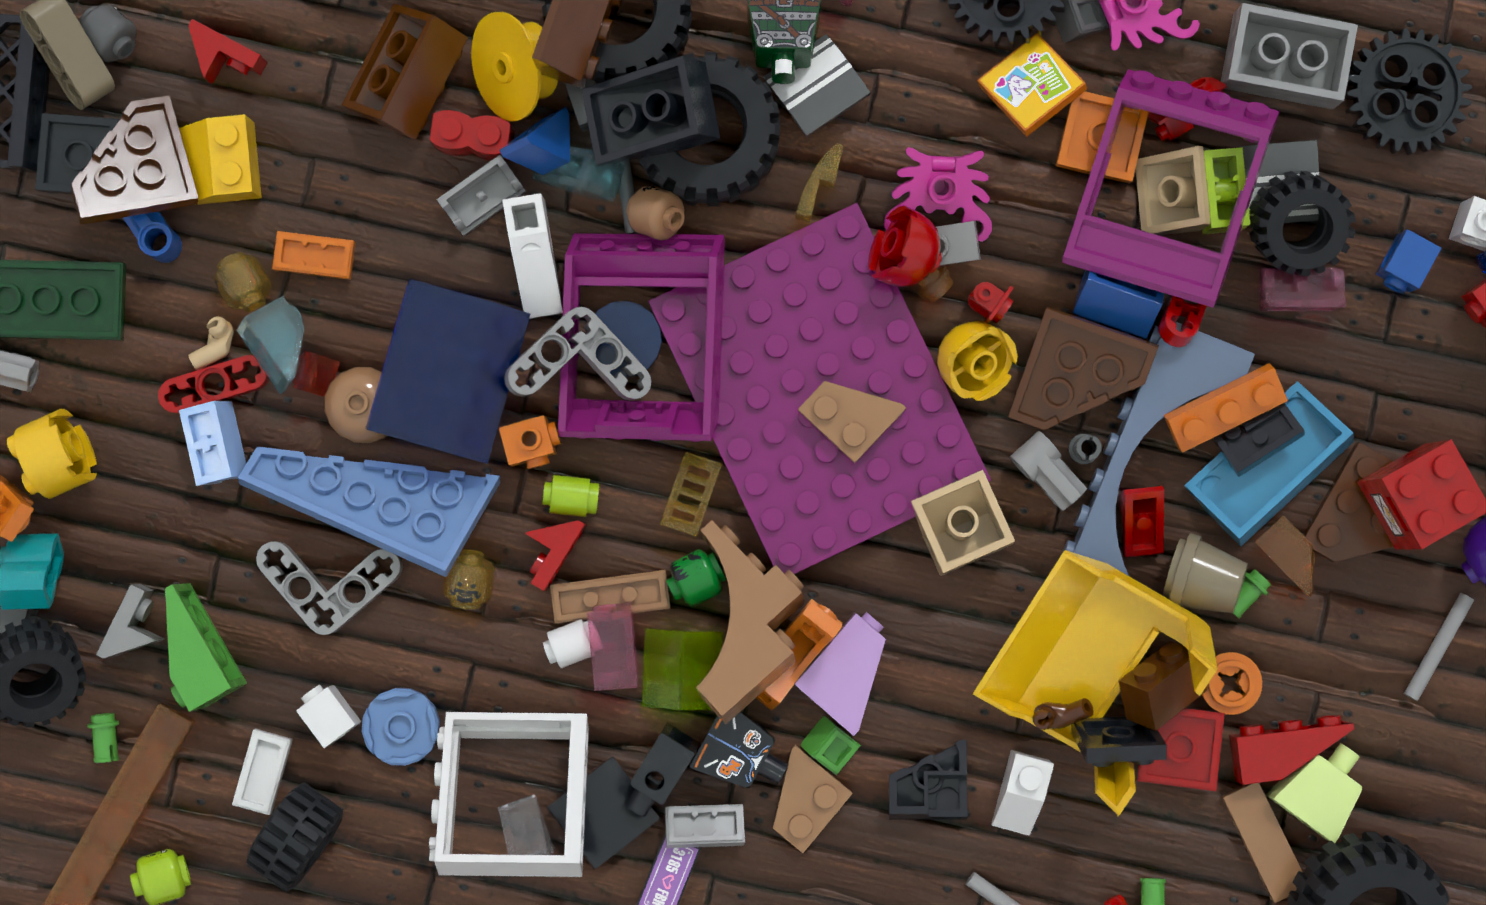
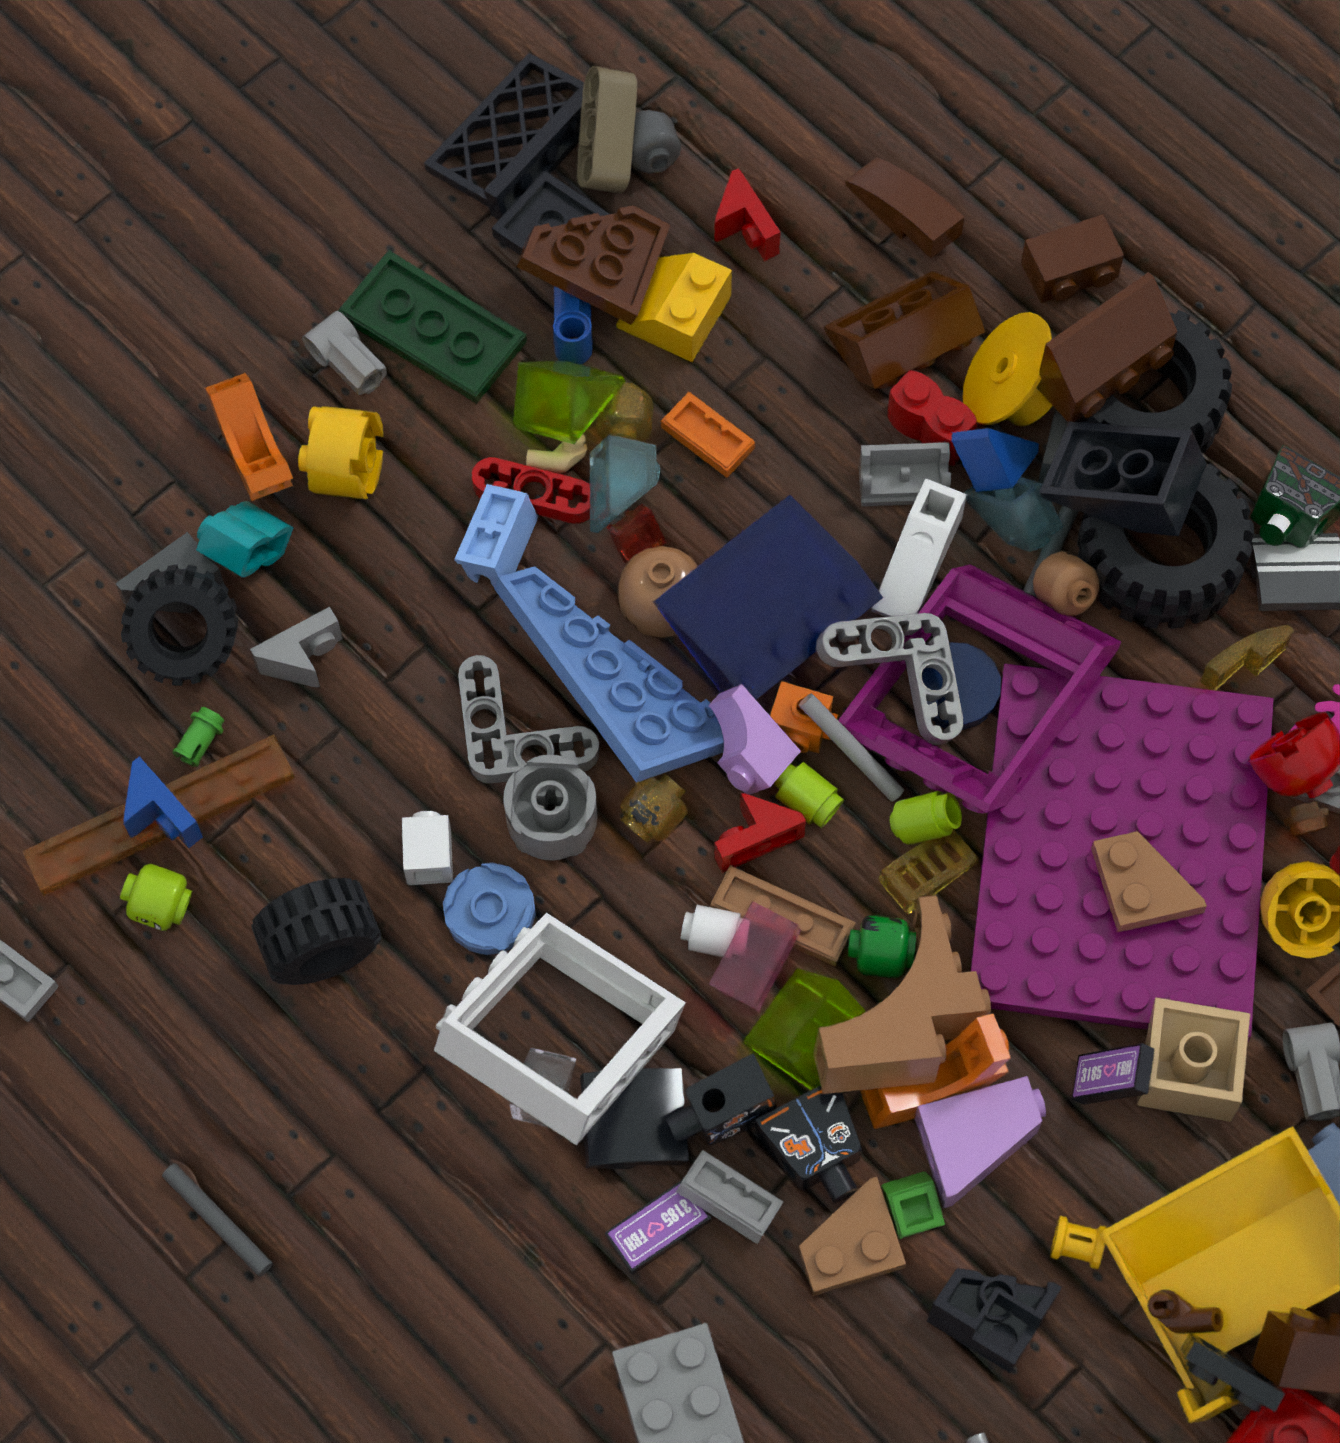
camera: 30 degrees right, 20 degrees down
bright green slope [165,583,247,712] -> none
white tile [232,729,293,815] -> none
white slope [991,750,1054,836] -> none
none -> blue slope [123,756,203,849]
none -> light grey brick [503,755,597,860]
none -> clear neon green slope [513,361,626,444]
none -> lavender arch [708,684,801,795]
none -> light grey bar [799,693,904,802]
none -> lime brick [890,791,962,845]
none -> yellow bush [1050,1215,1107,1269]
none -> tile [1071,1043,1155,1105]

